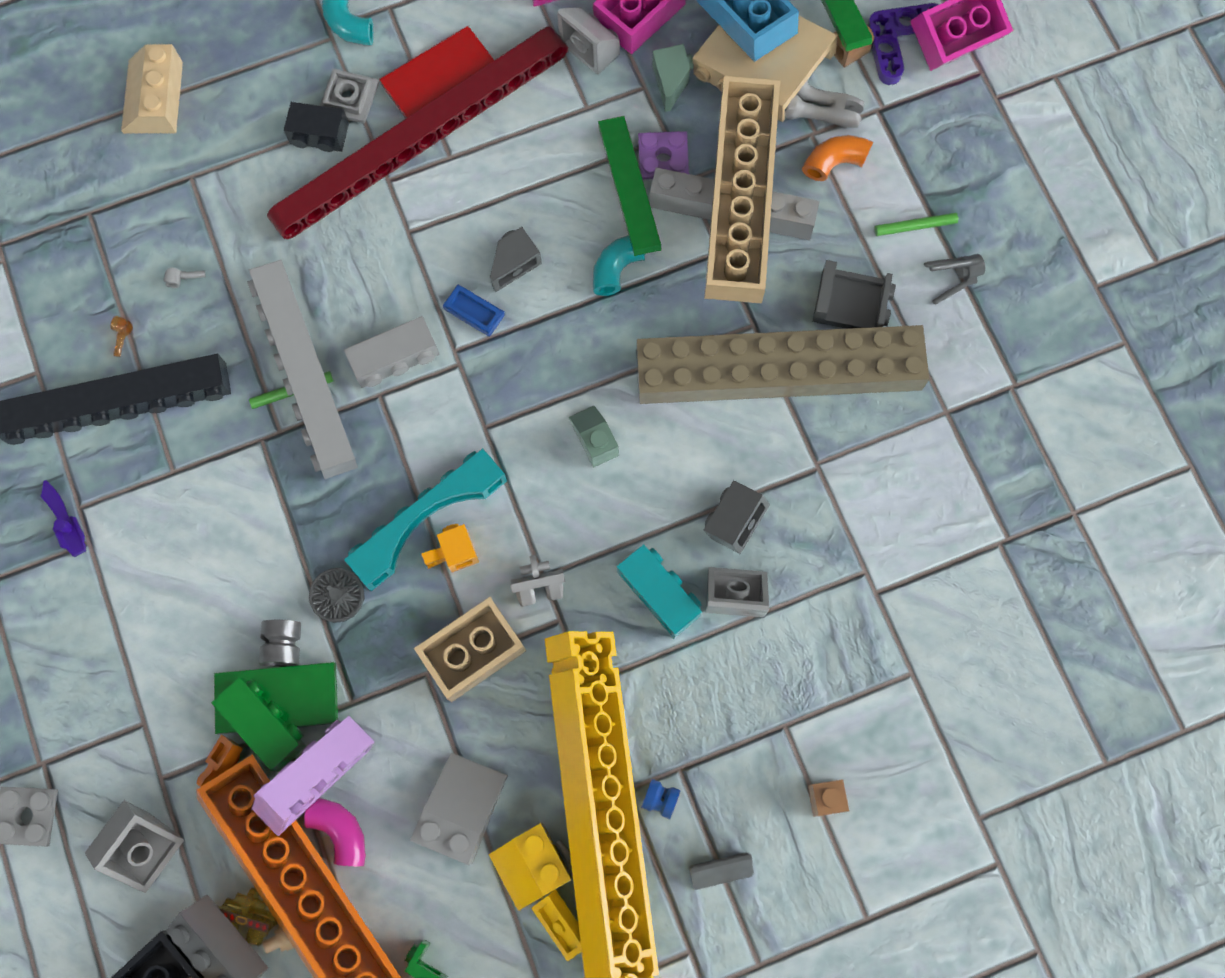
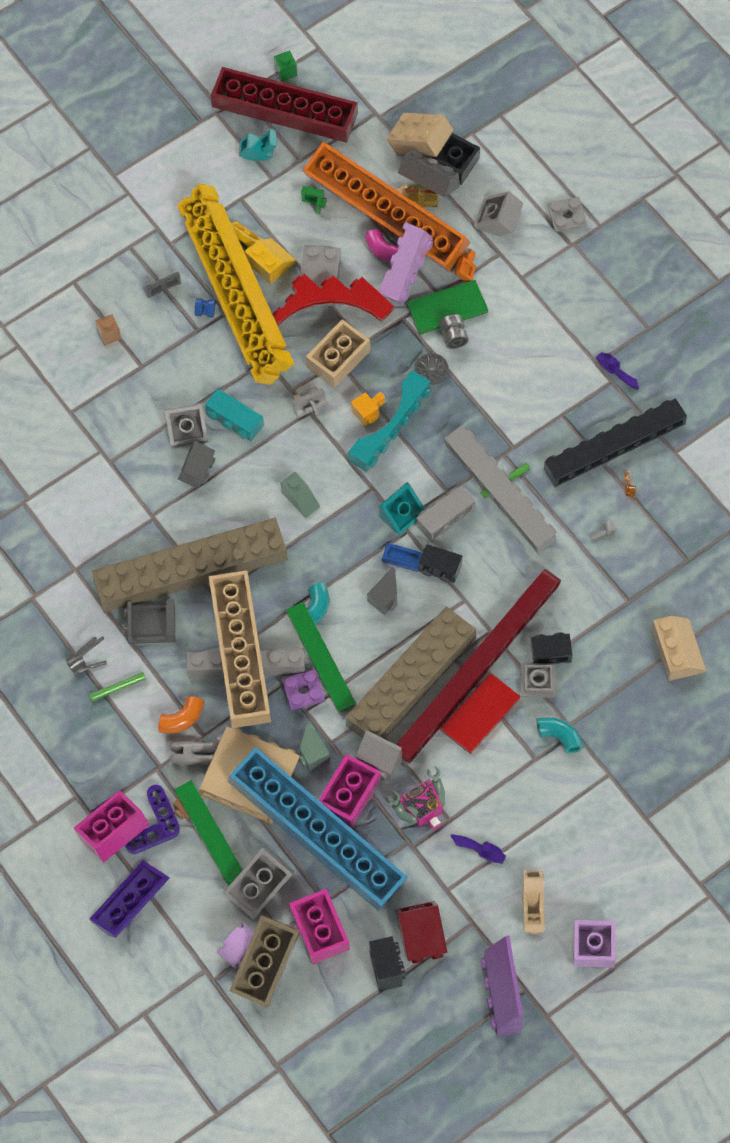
camera: 165 degrees right, 10 degrees down
green brick [211,677,306,772] -> none
none -> red arch [272,274,394,326]
none -> dark tan brick [346,606,476,739]
none -> teal slope [379,482,426,535]
none -> black brick [419,544,463,583]

